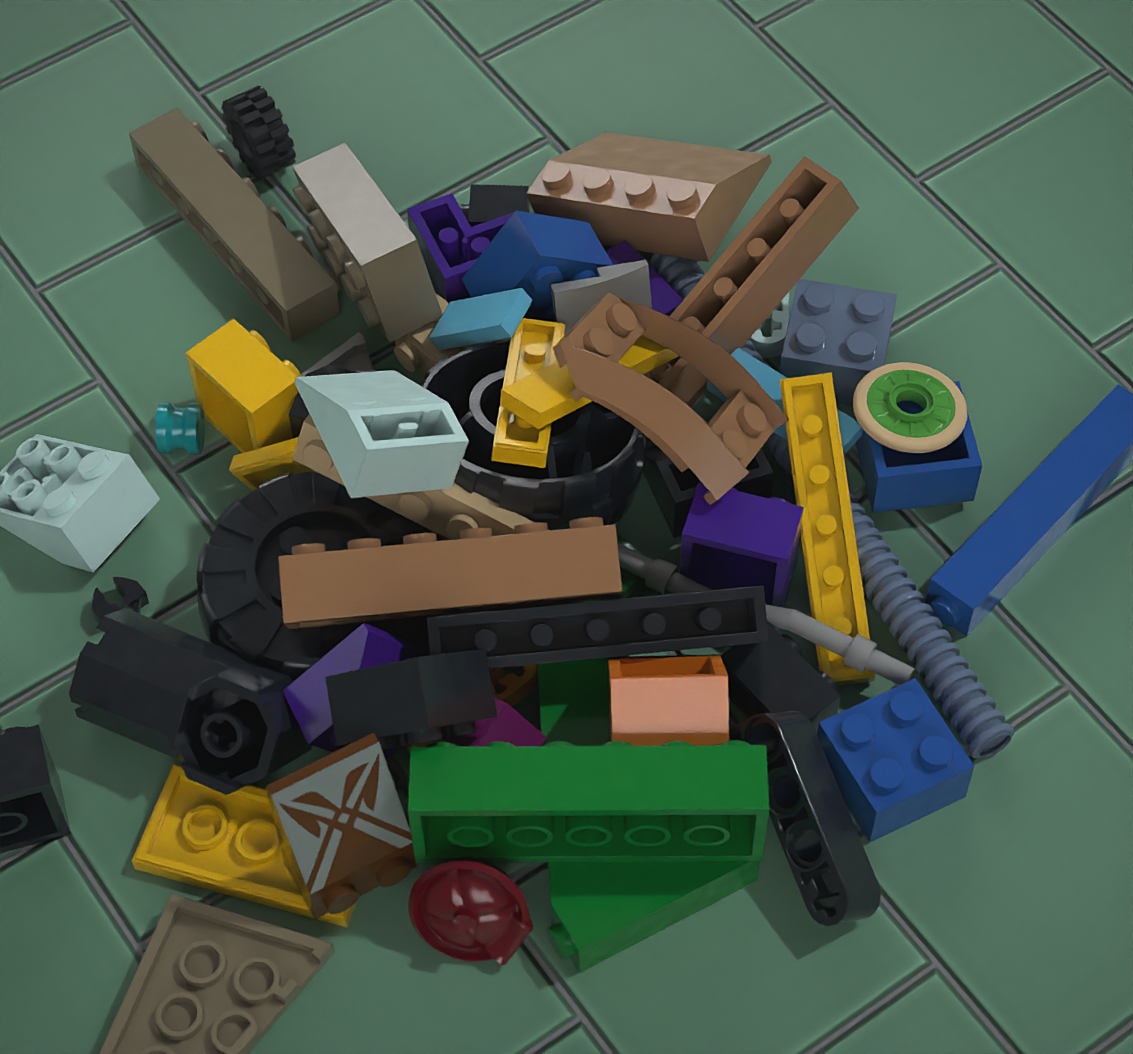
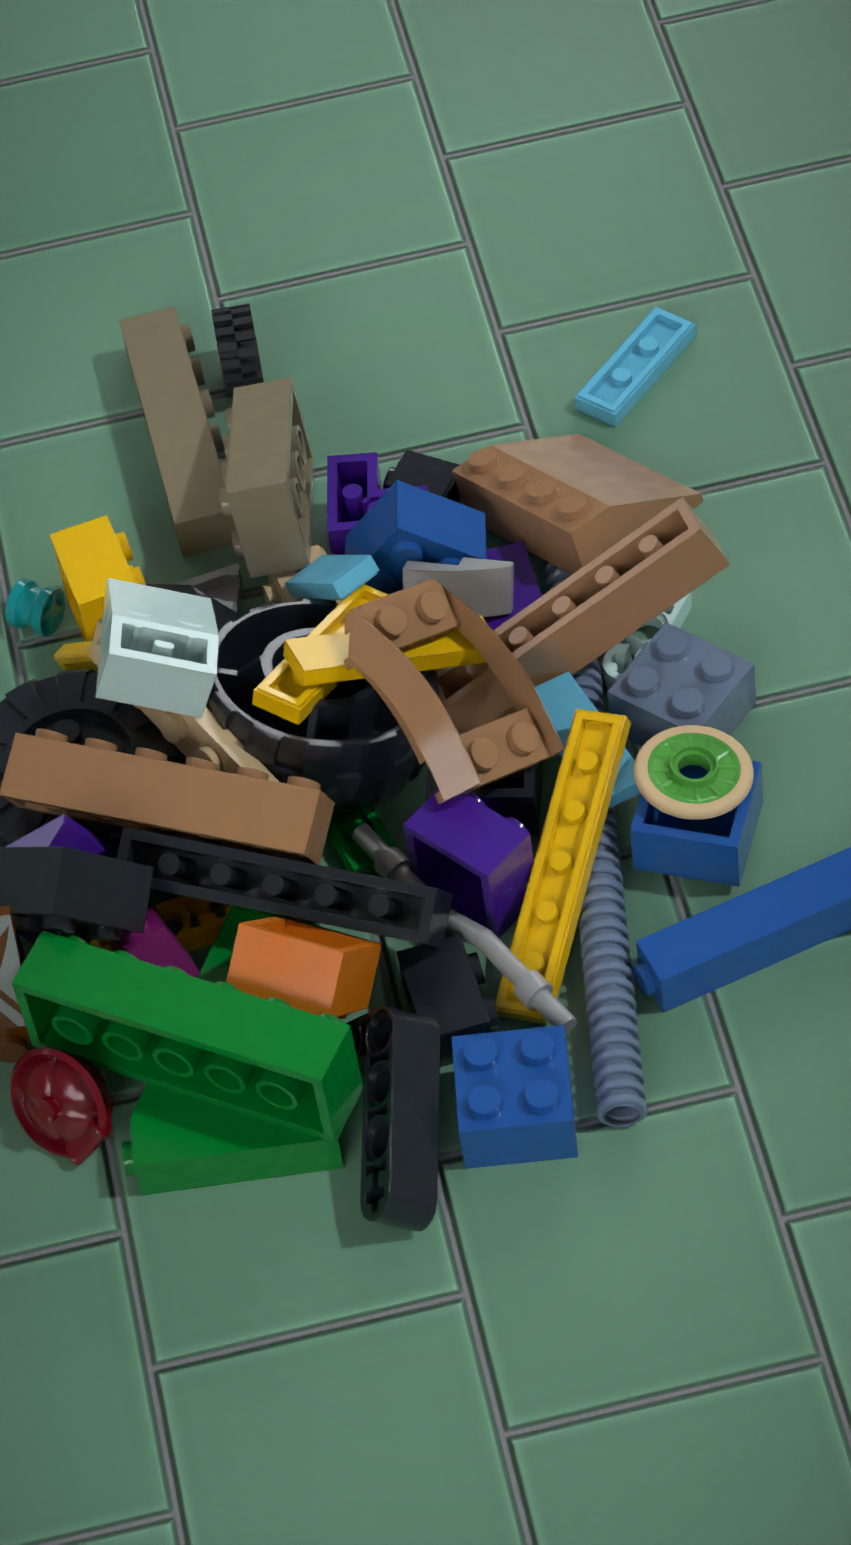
camera: 30 degrees right, 5 degrees down
none -> medium azure tile [574,306,696,427]

